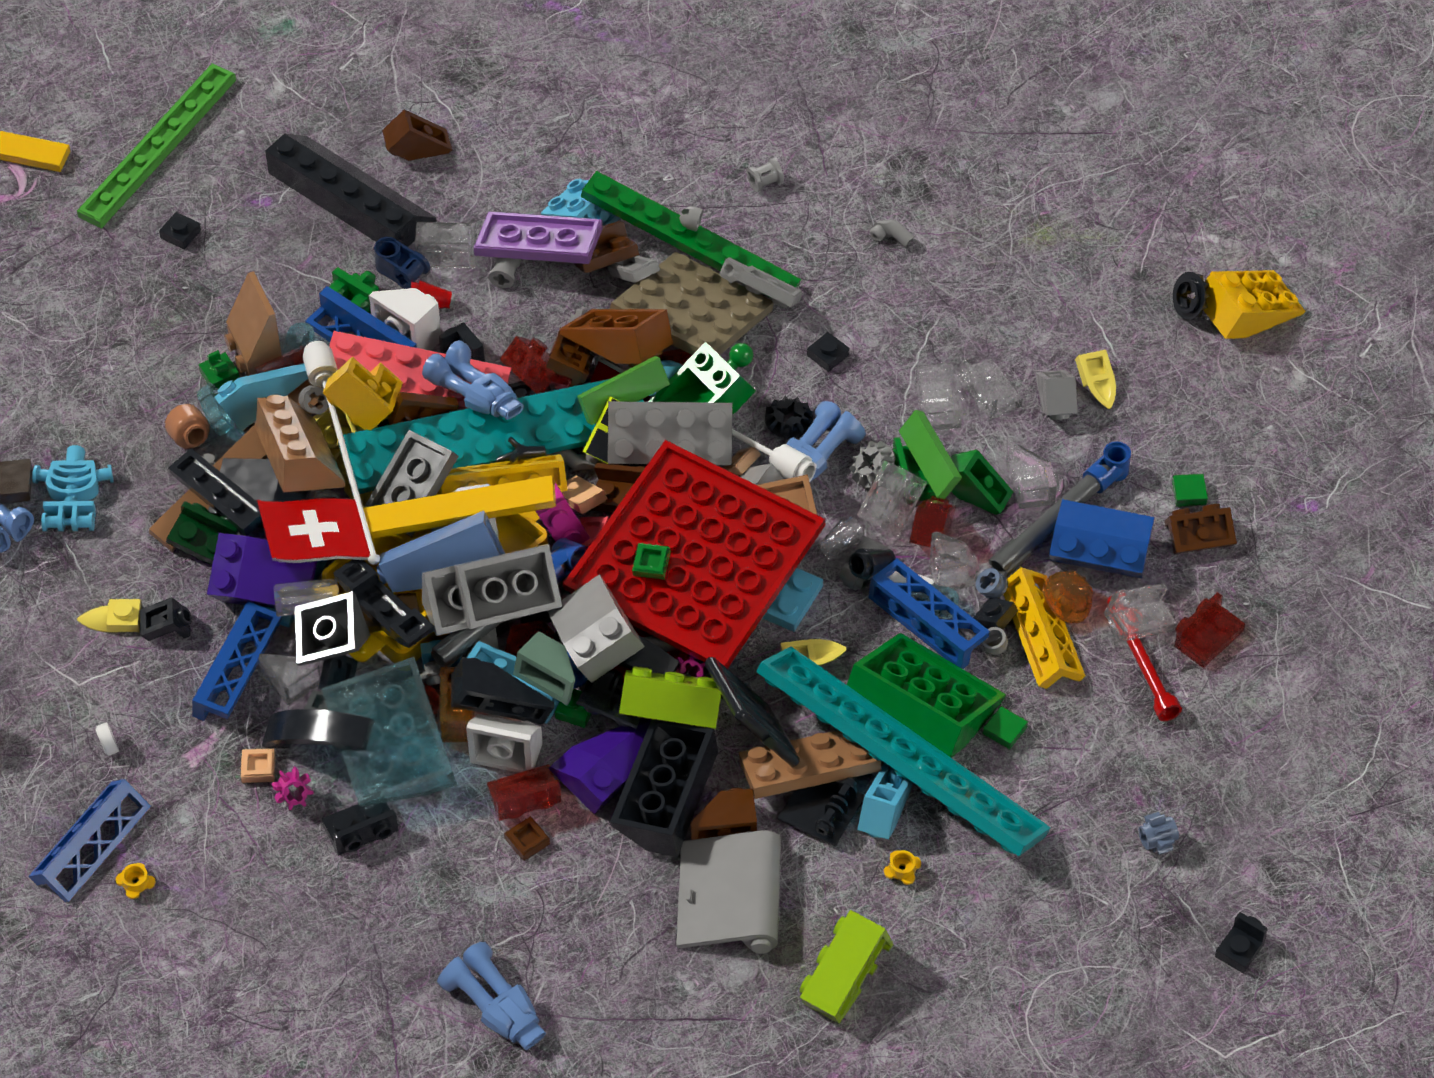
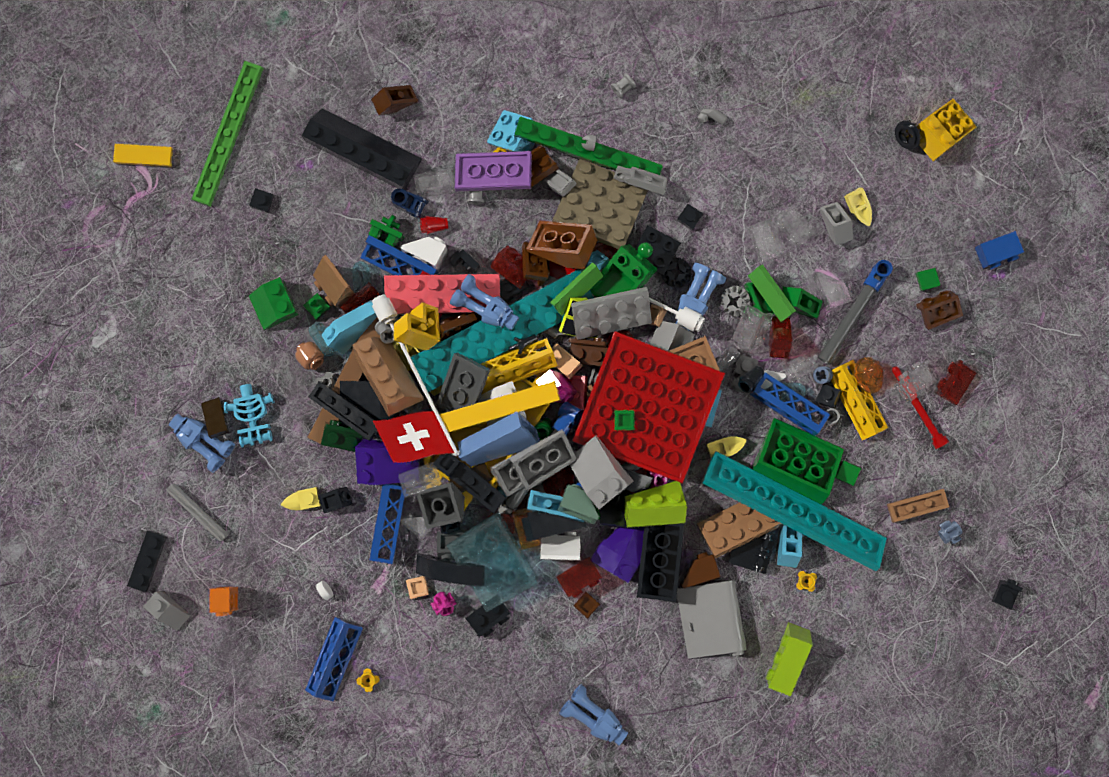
camera: 15 degrees left, 30 degrees up
black bar [705,657,800,767] -> none
blue slope [1049,499,1155,579] -> none
none -> green slope [249,277,299,330]
none -> black hinge [635,225,681,275]
none -> medium nougat plate [887,489,949,523]
none -> blue brick [975,231,1024,269]

